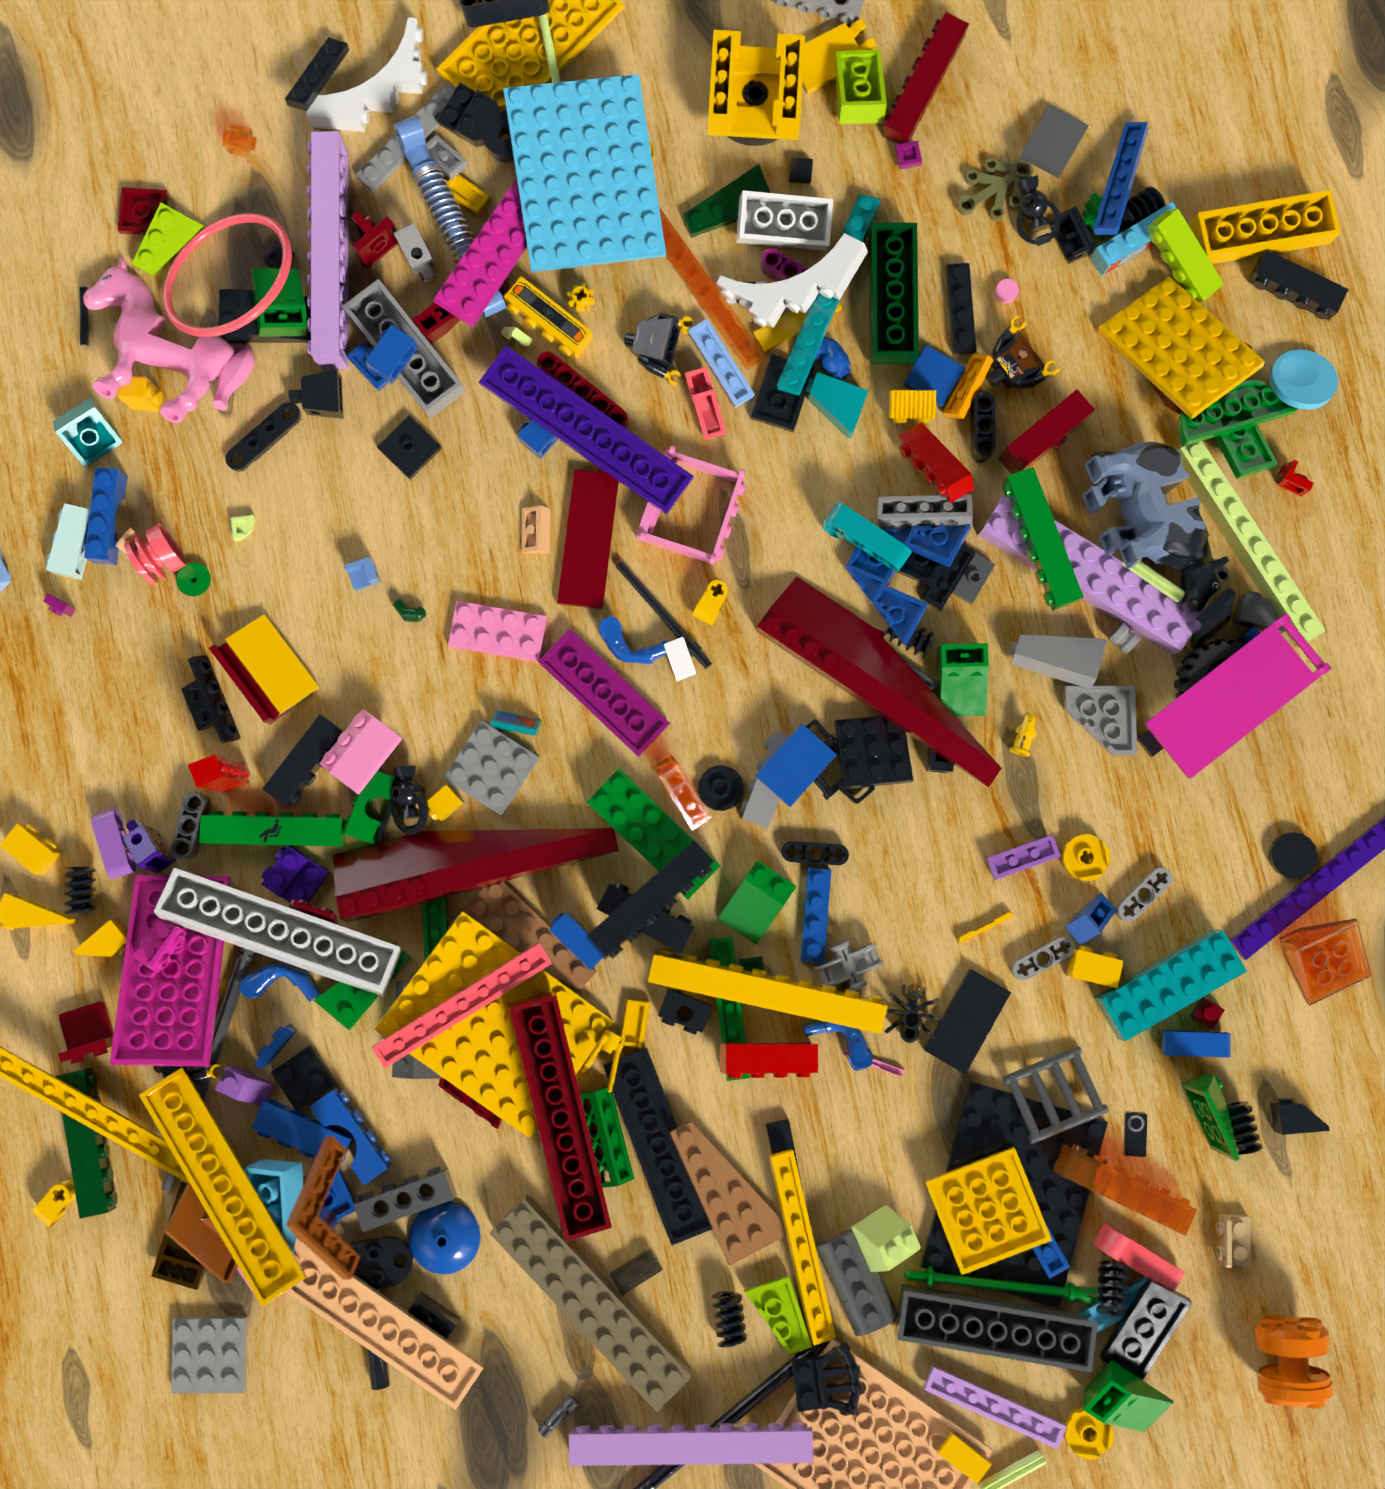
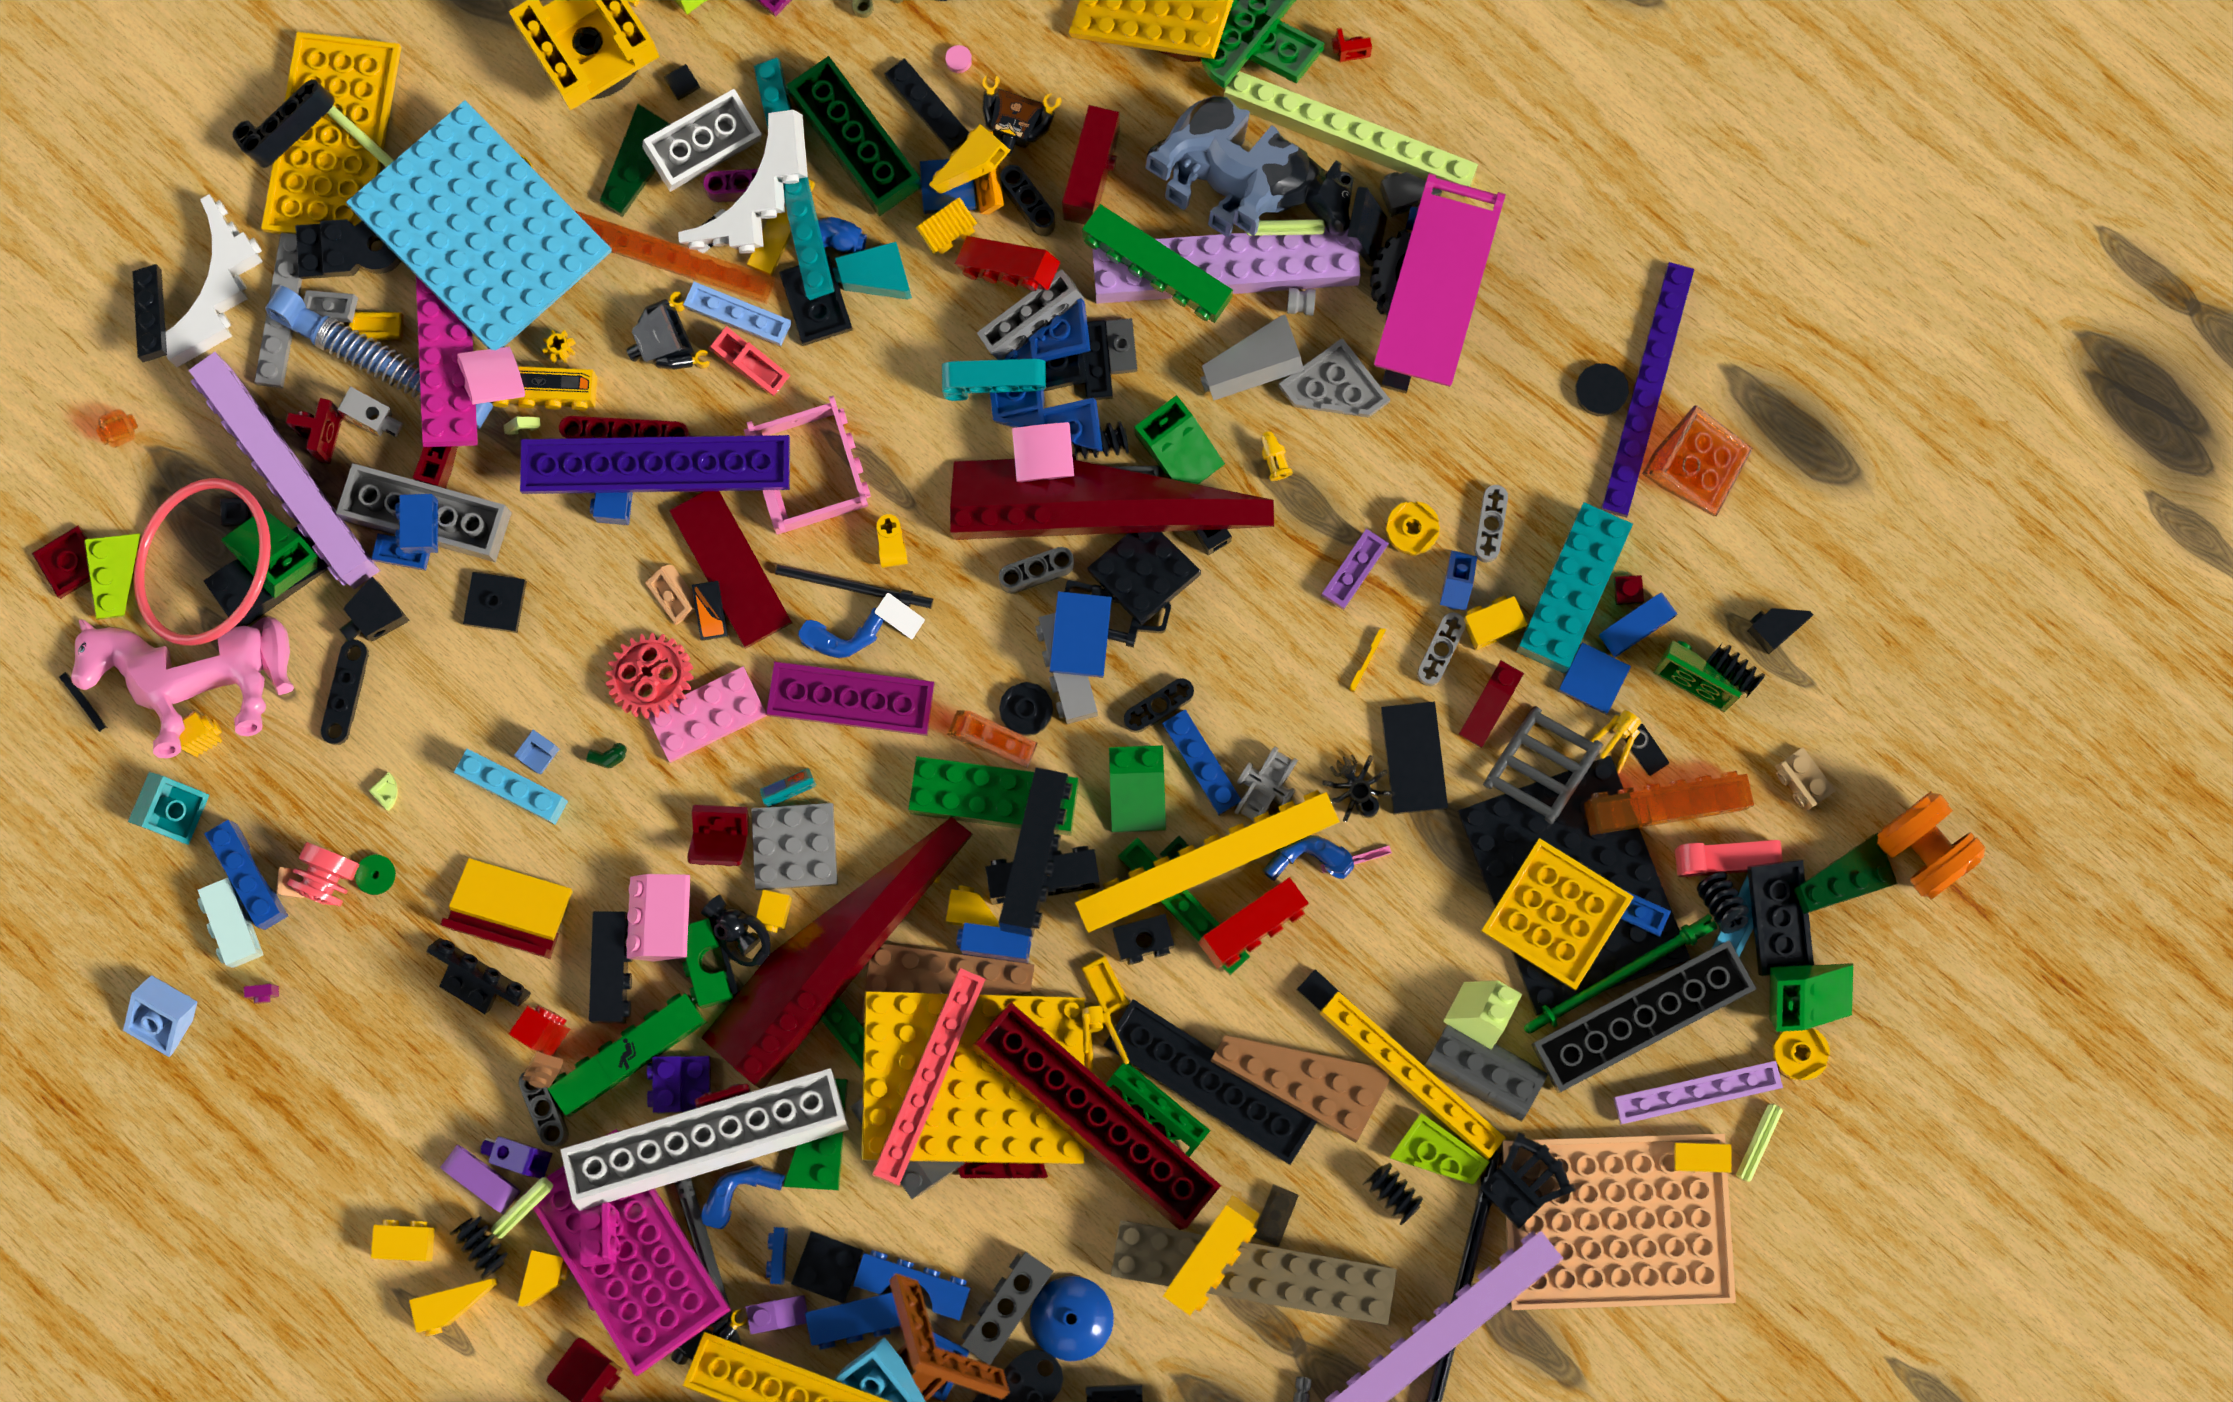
camera: 30 degrees left, 5 degrees down
none -> medium azure brick [454,749,568,825]
none -> bright pink slope [457,346,525,404]
none -> yellowish green axle [491,1177,553,1238]
none -> medium nougat plate [523,1051,563,1088]
none -> coral gear [605,633,694,719]
none -> dark red bracket [687,805,749,867]
none -> slope [692,581,728,641]
none -> yellow slope [929,124,1010,194]
none -> yellow slope [946,886,1000,927]
none -> dark grey beam [999,547,1074,594]
none -> bright pink slope [1012,422,1074,482]
none -> yellow wedge [1163,1194,1260,1316]
none -> dark red slope [1458,660,1524,748]
none -> blue tile [1558,642,1631,715]
none -> yellow plant [1590,710,1641,774]
none -> dark green wing [1794,833,1898,914]

